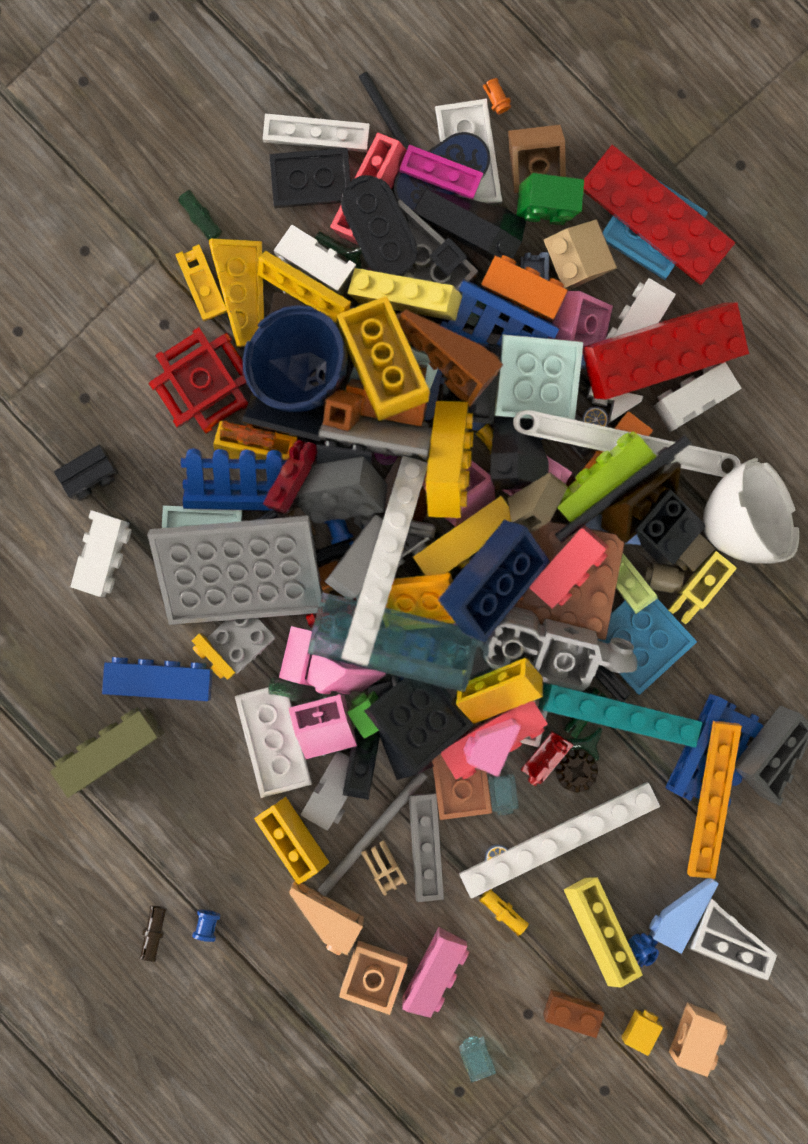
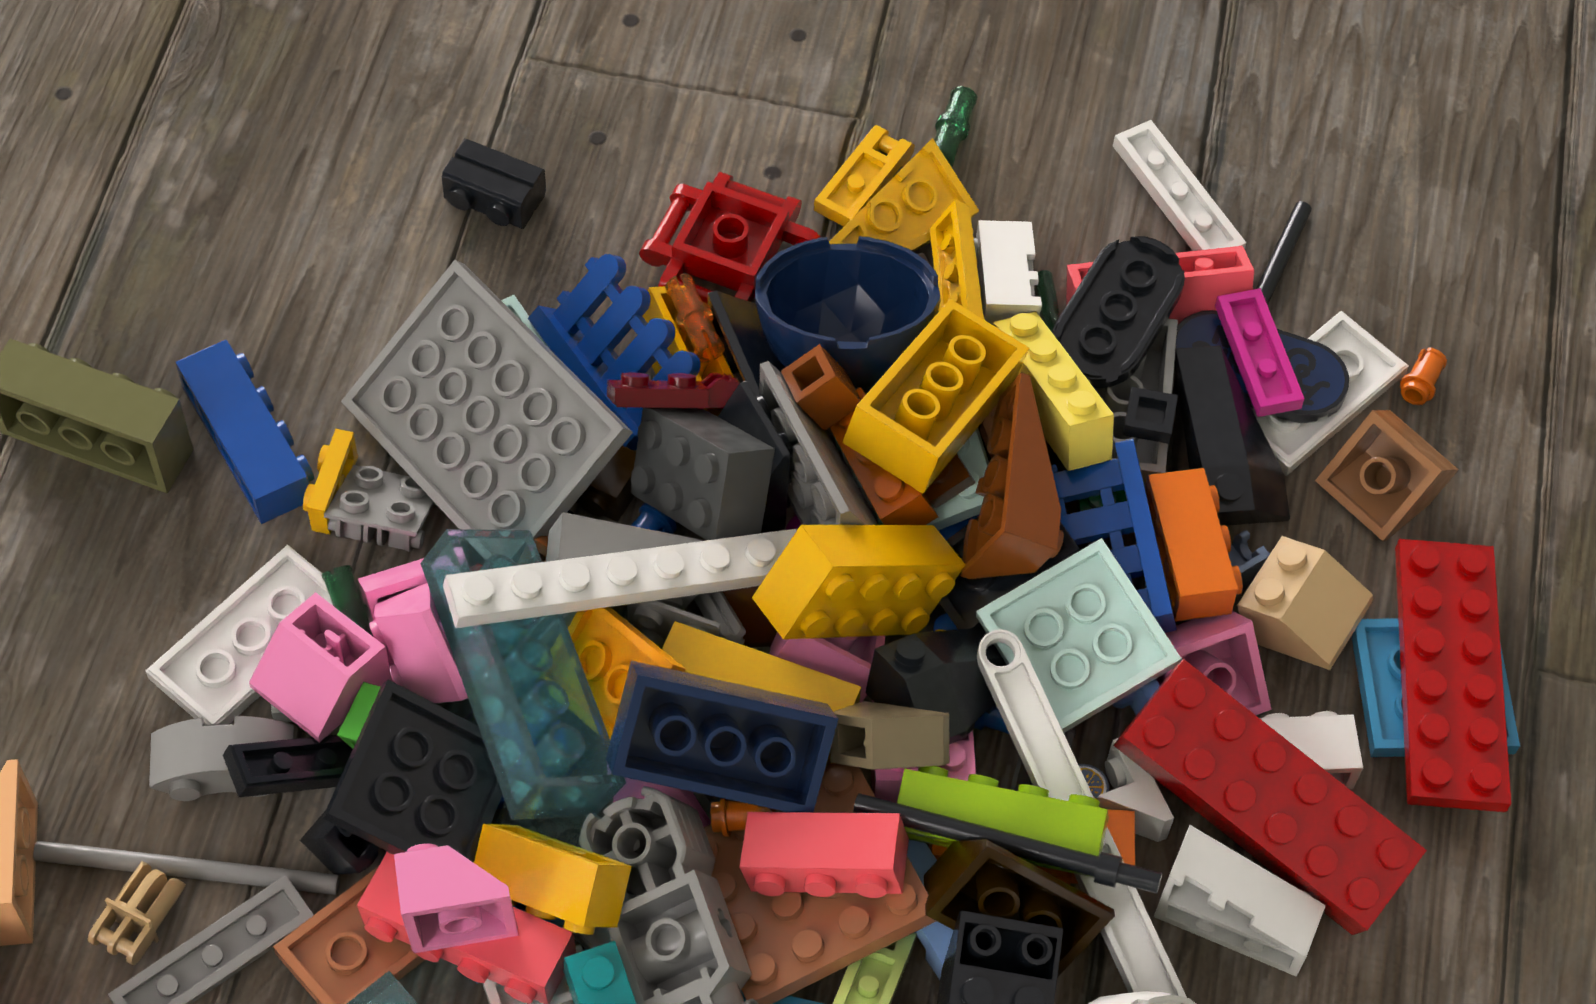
camera: 55 degrees right, 30 degrees down
white wedge [71,510,131,597] -> none
yellow brick [254,797,330,885] -> none
black plate [269,148,350,209] -> none
green brick [517,173,584,225] -> none

